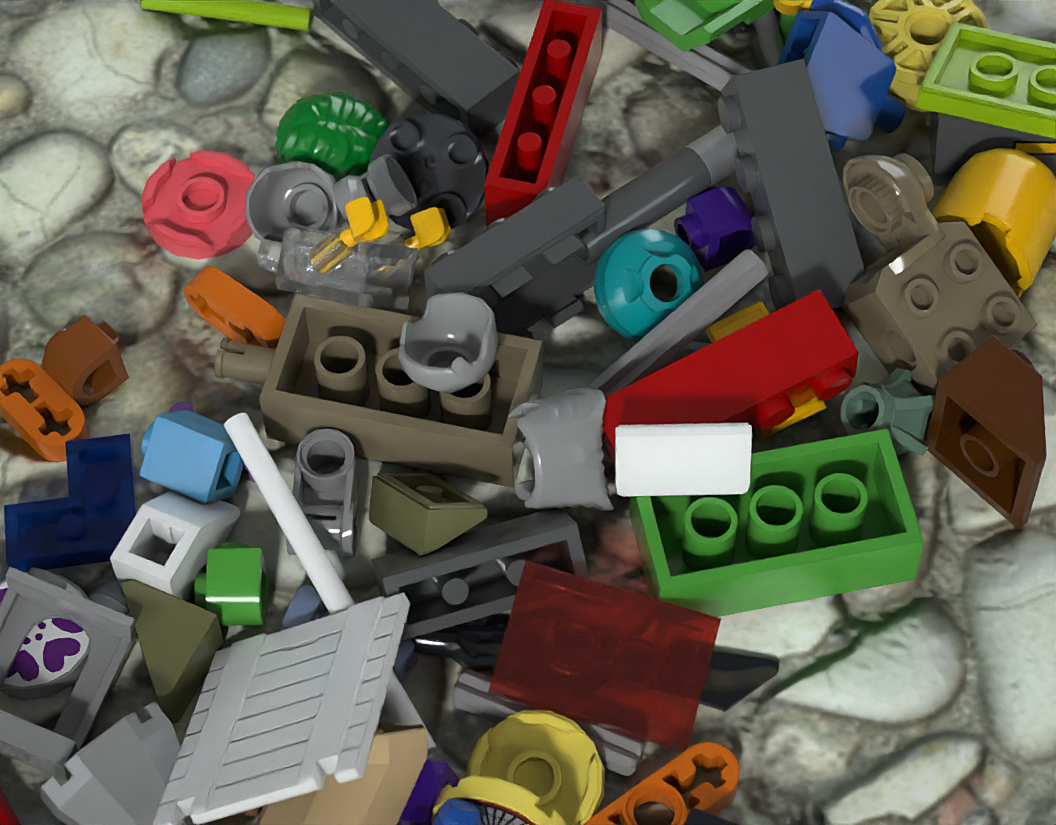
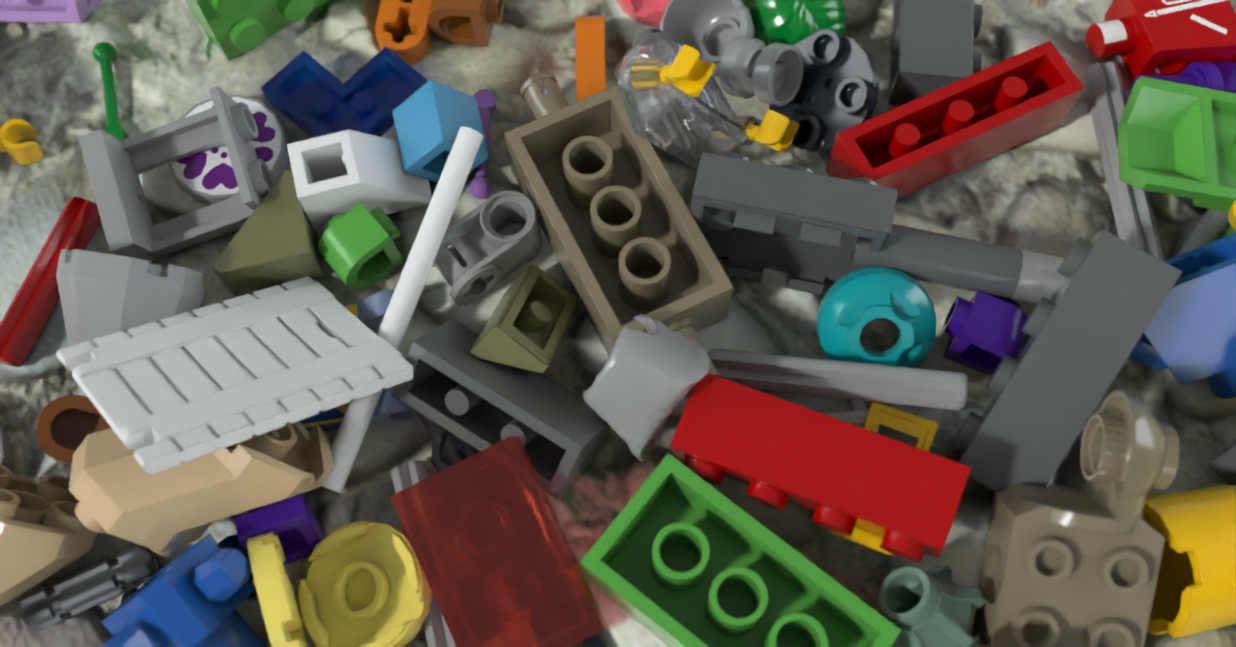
camera: 50 degrees right, 10 degrees up
light grey hair [398,292,498,393] -> none
white slope [615,423,752,496] -> none

